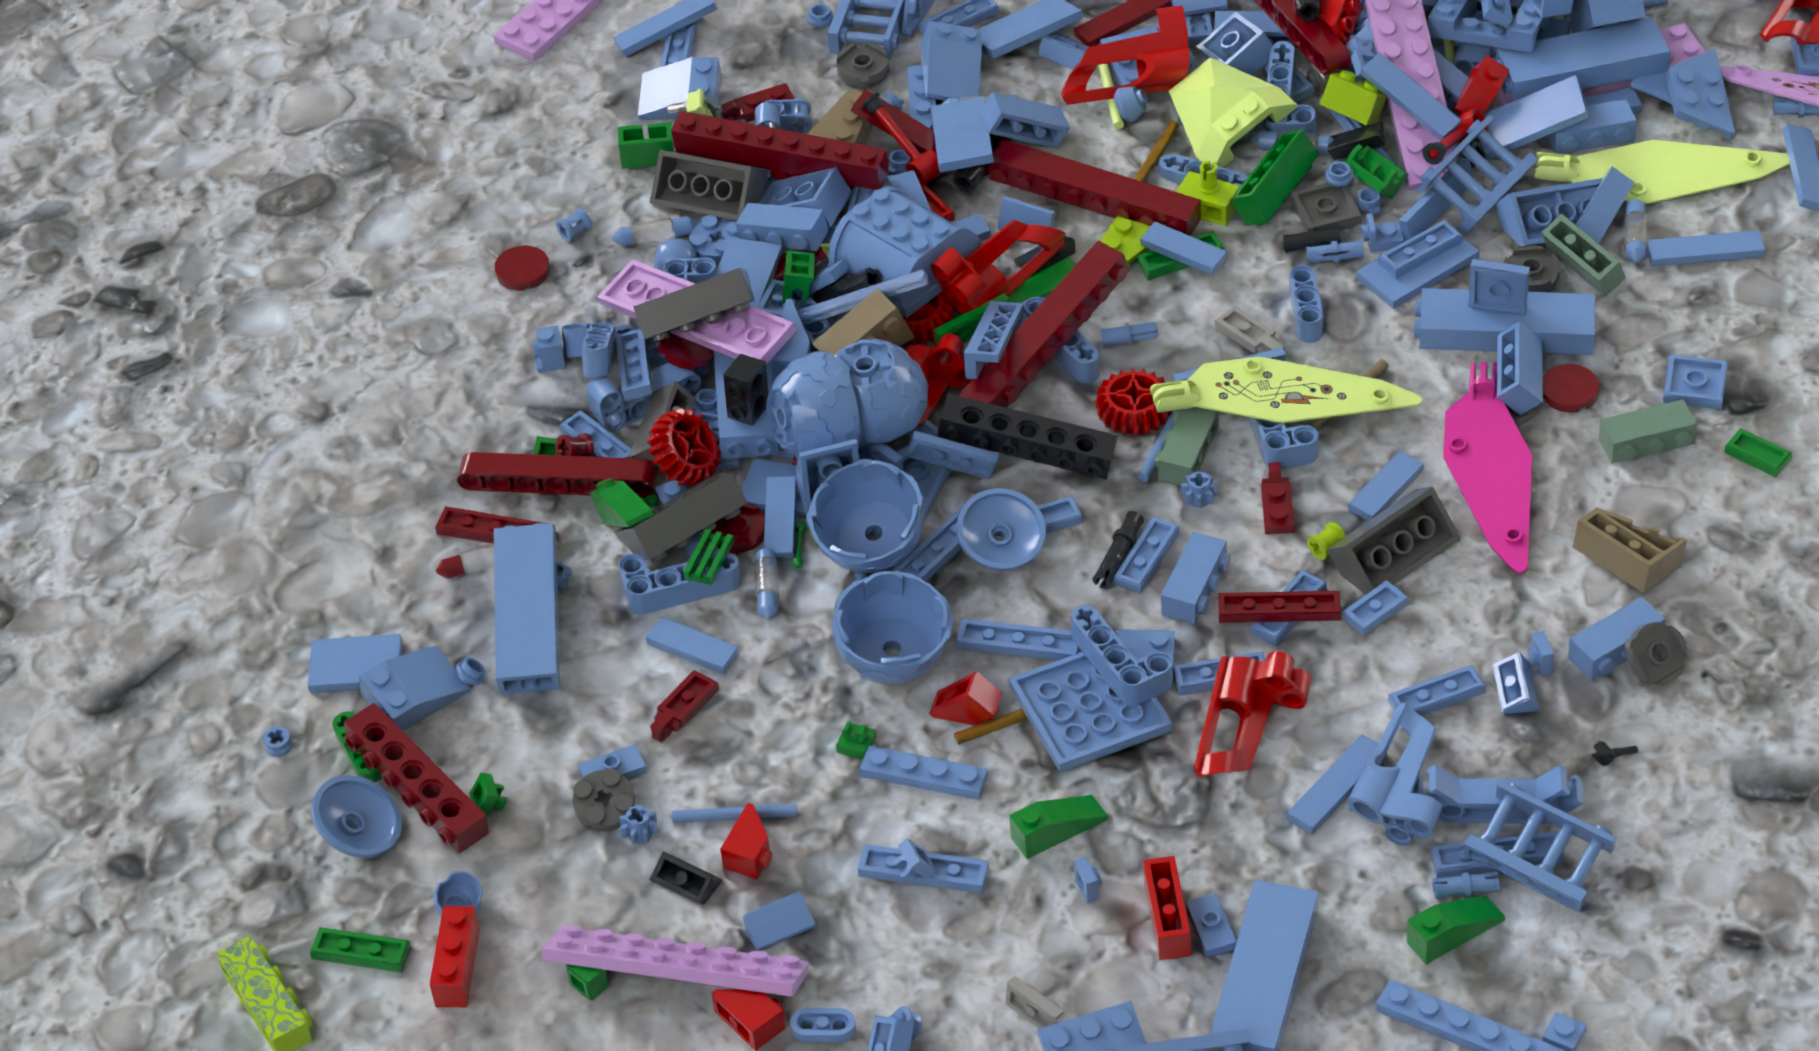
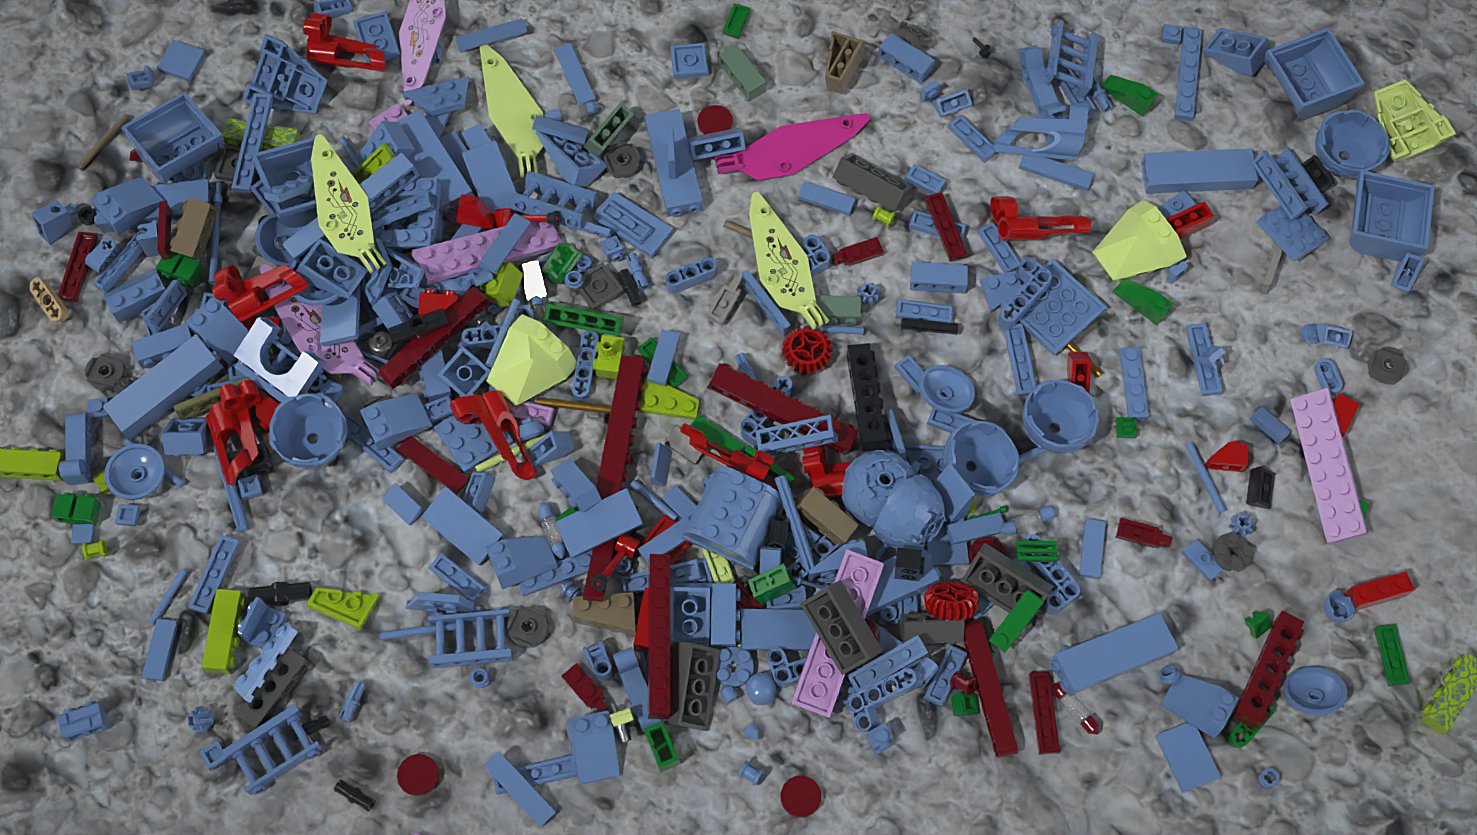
camera: 115 degrees left, 20 degrees up
none -> medium blue bar [485,299,520,368]
none -> lavender tile [505,398,554,428]
none -> medium blue slope [528,431,574,467]
none -> medium blue bar [630,480,679,521]
none -> yellowish green wedge [1092,200,1187,282]

